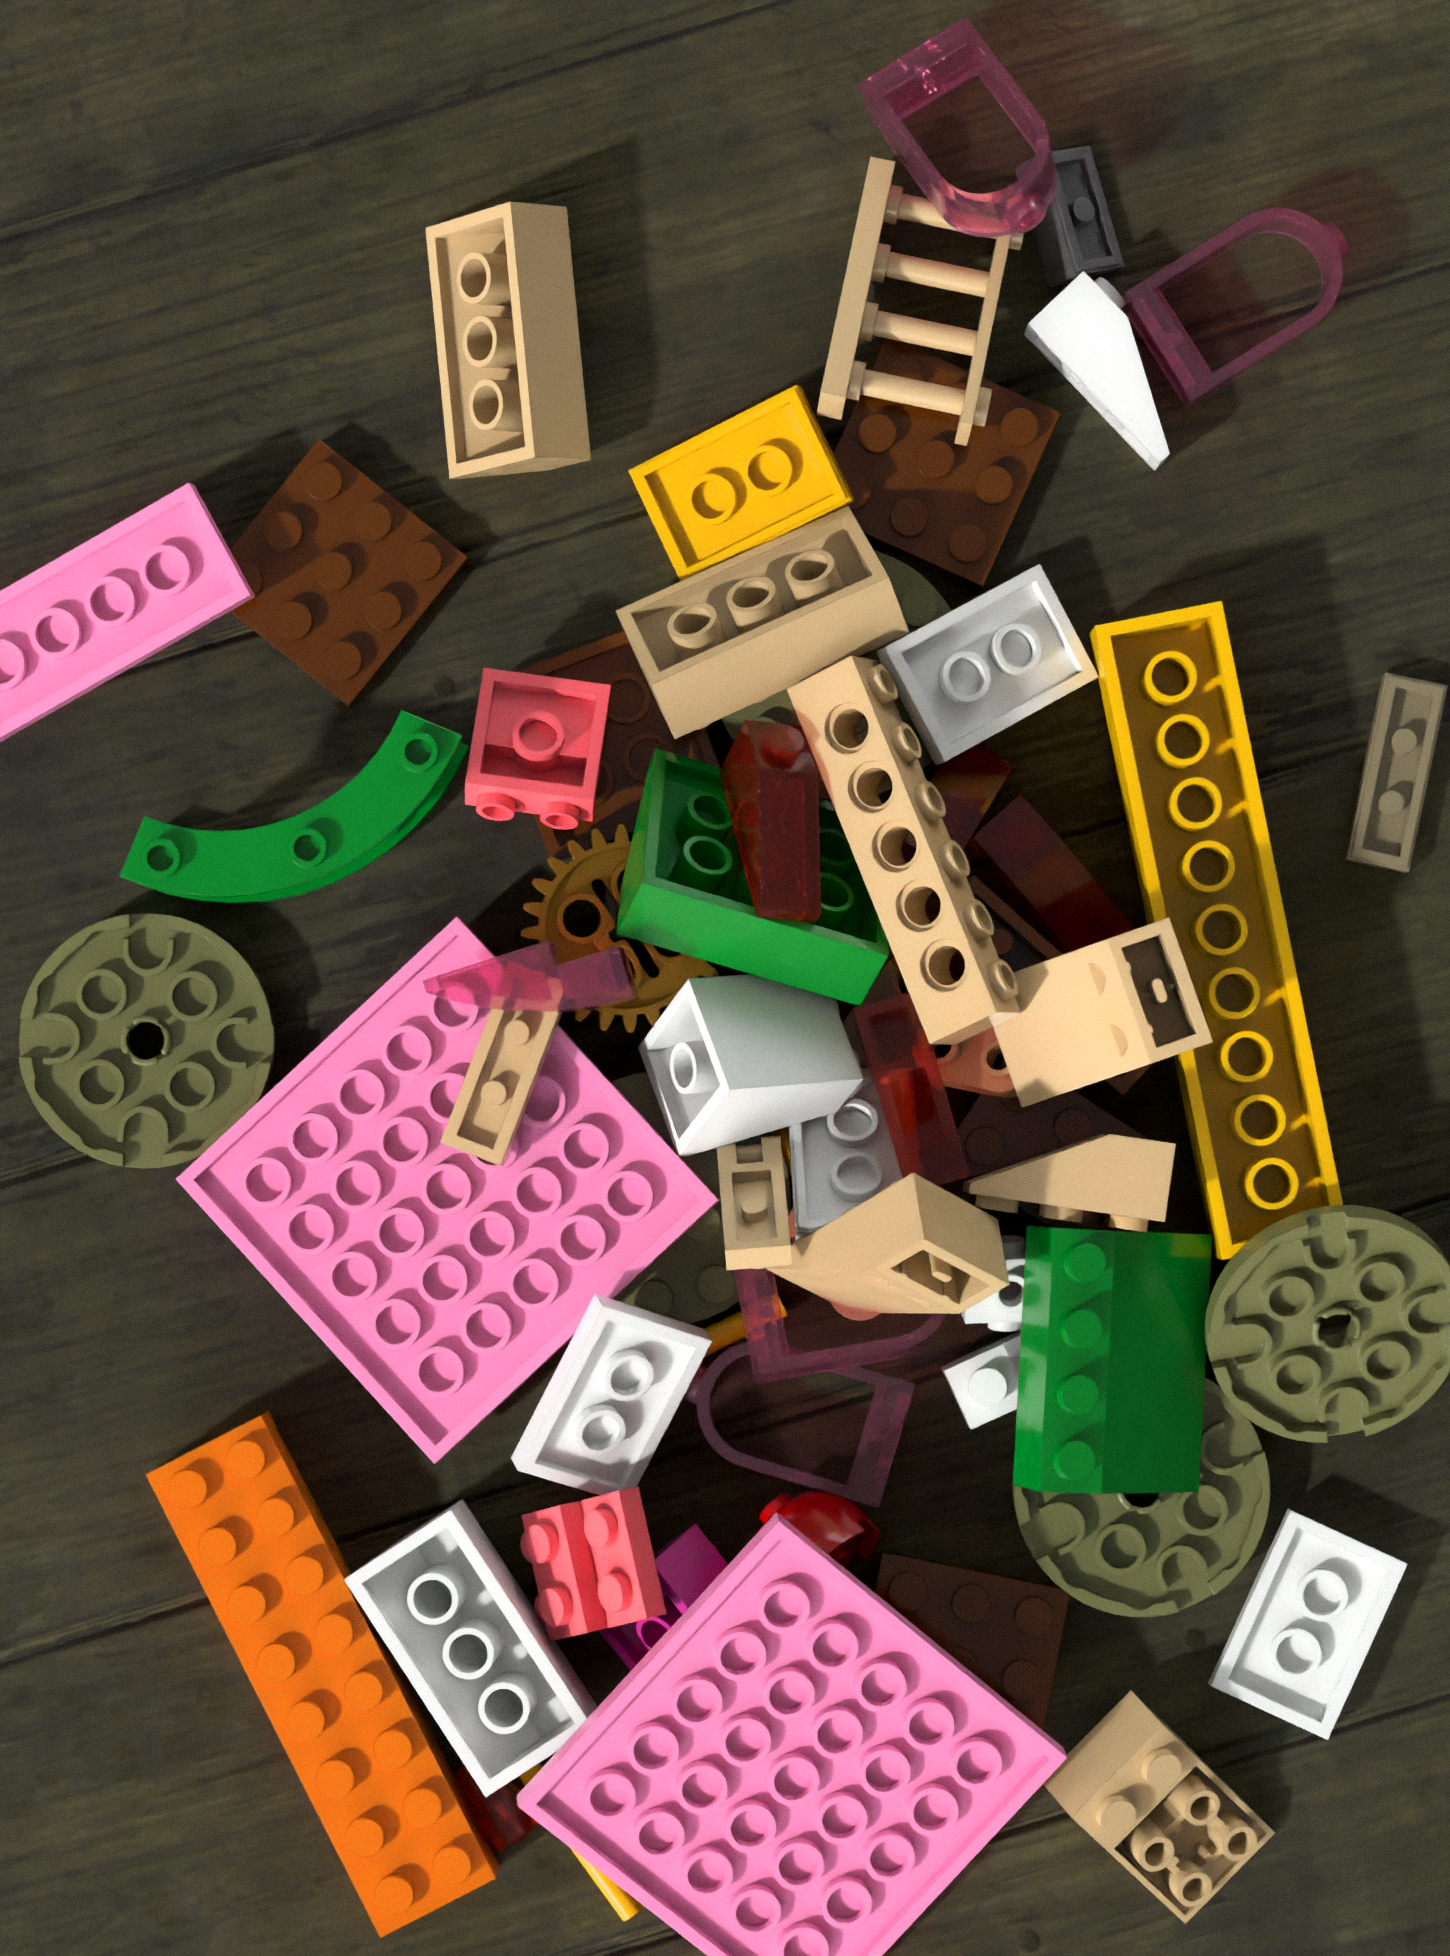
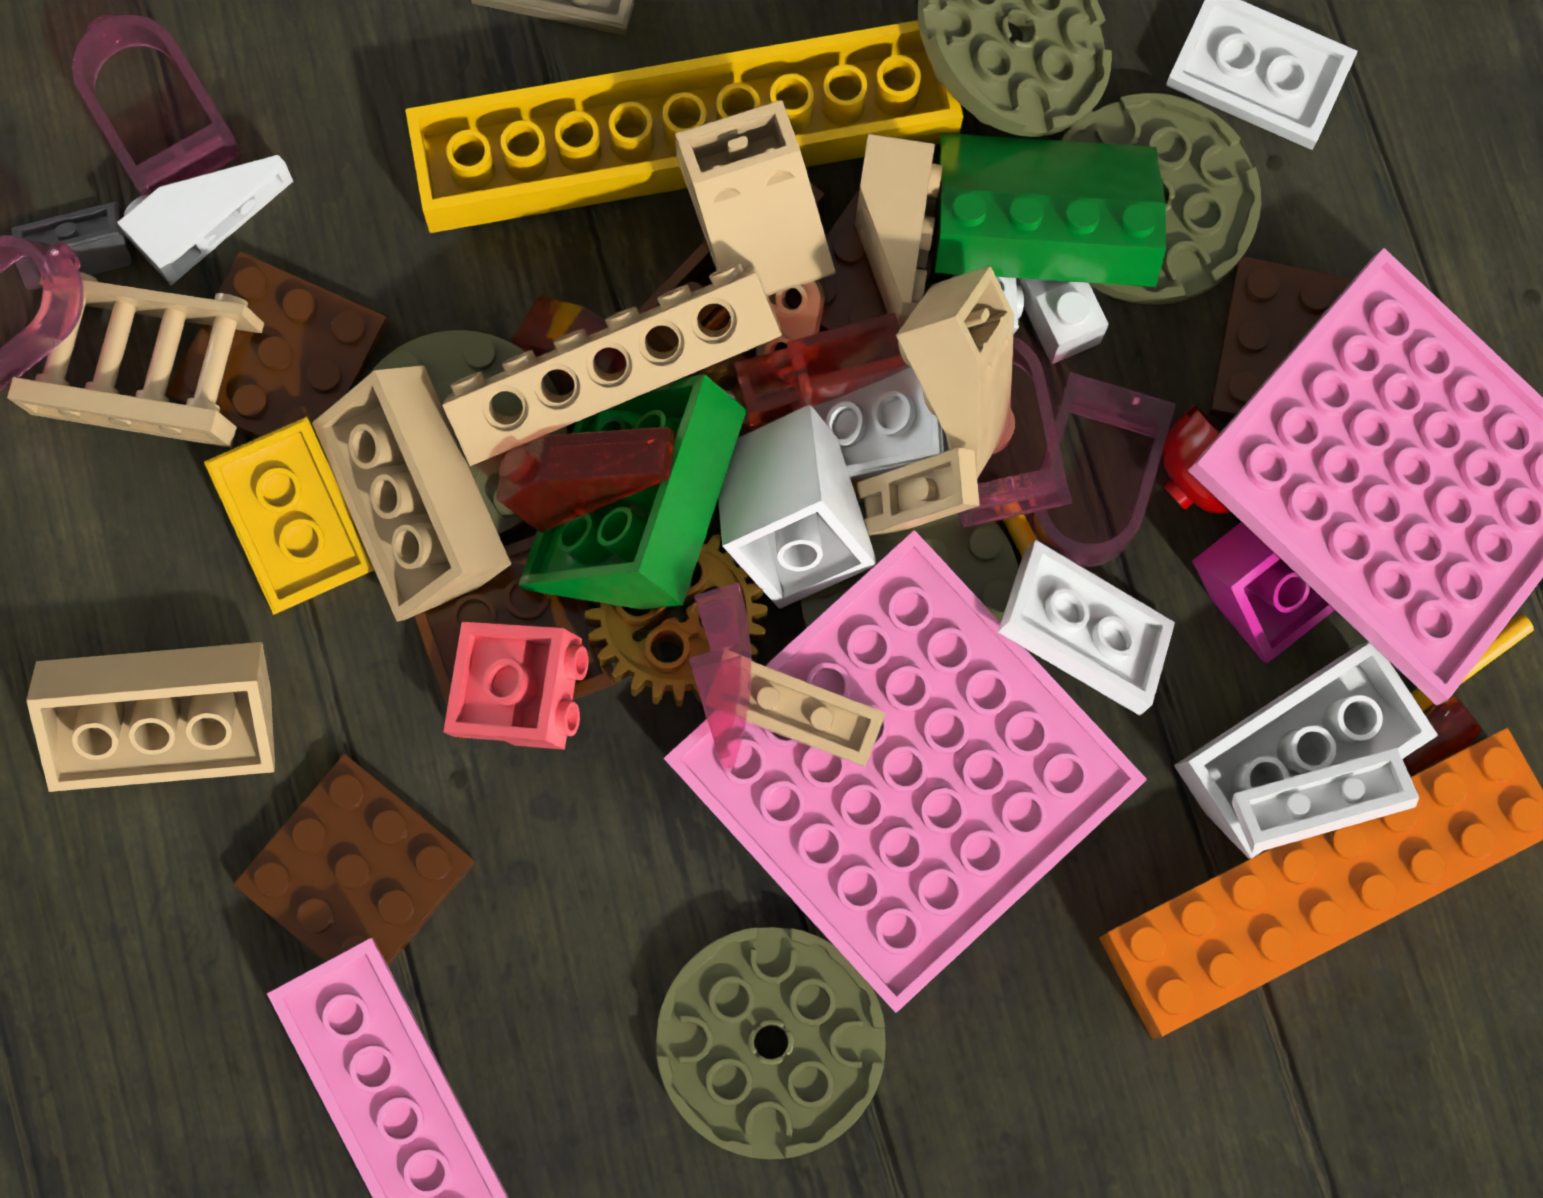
camera: 95 degrees left, 10 degrees down
green fence [119,710,471,903] -> none
coral plate [520,1487,667,1642] -> none
white plate [876,564,1099,765] -> none
clear red slope [968,794,1134,953] -> none
tan slope [1043,1690,1275,1924] -> none
none -> white plate [1232,748,1419,854]

